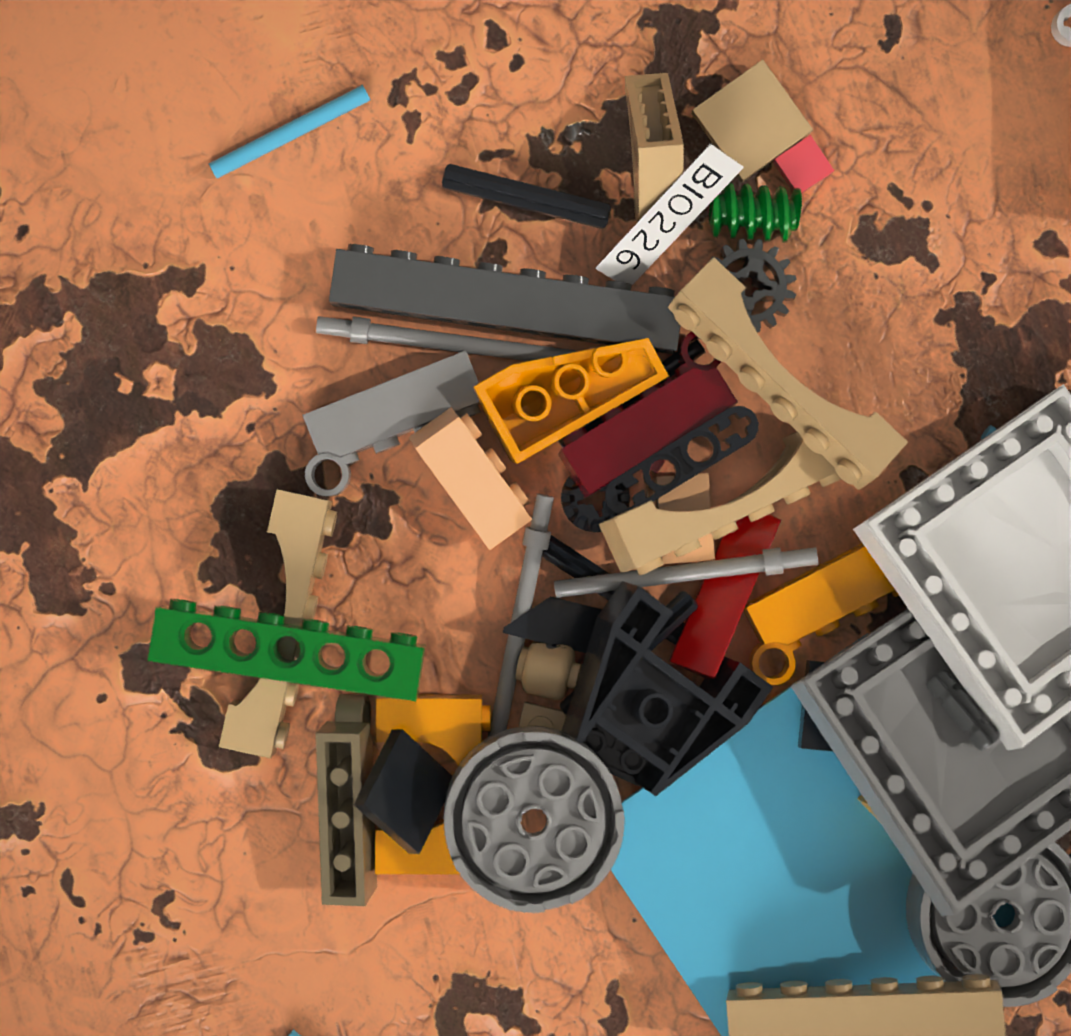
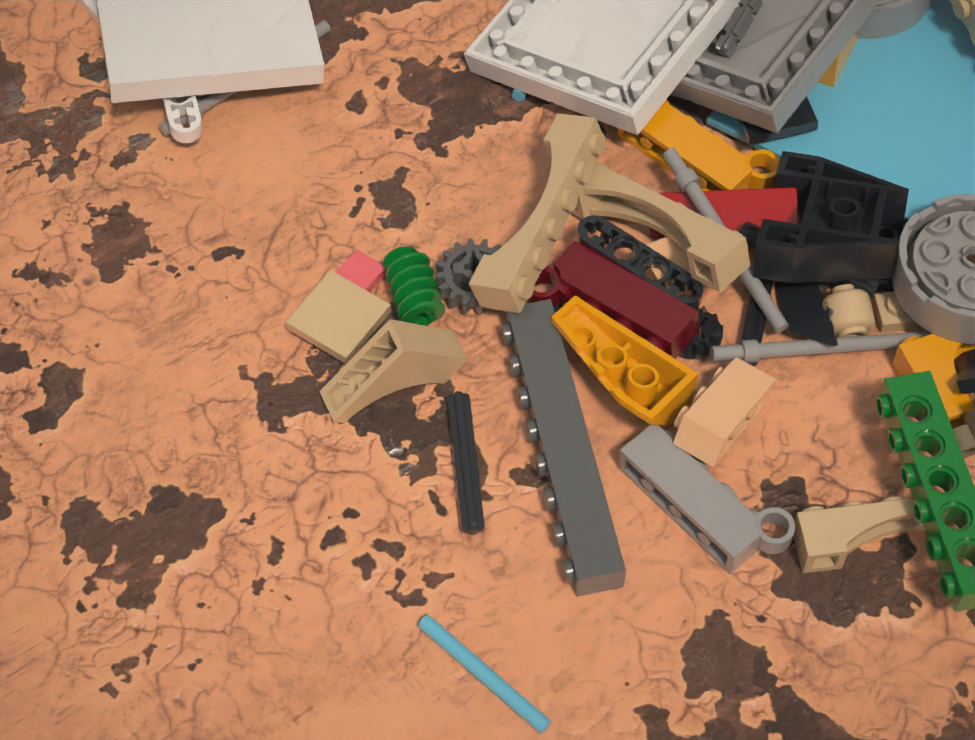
camera: 110 degrees left, 30 degrees down
light grey bar [316,316,576,361] -> none
white sticker [595,144,744,285] -> none

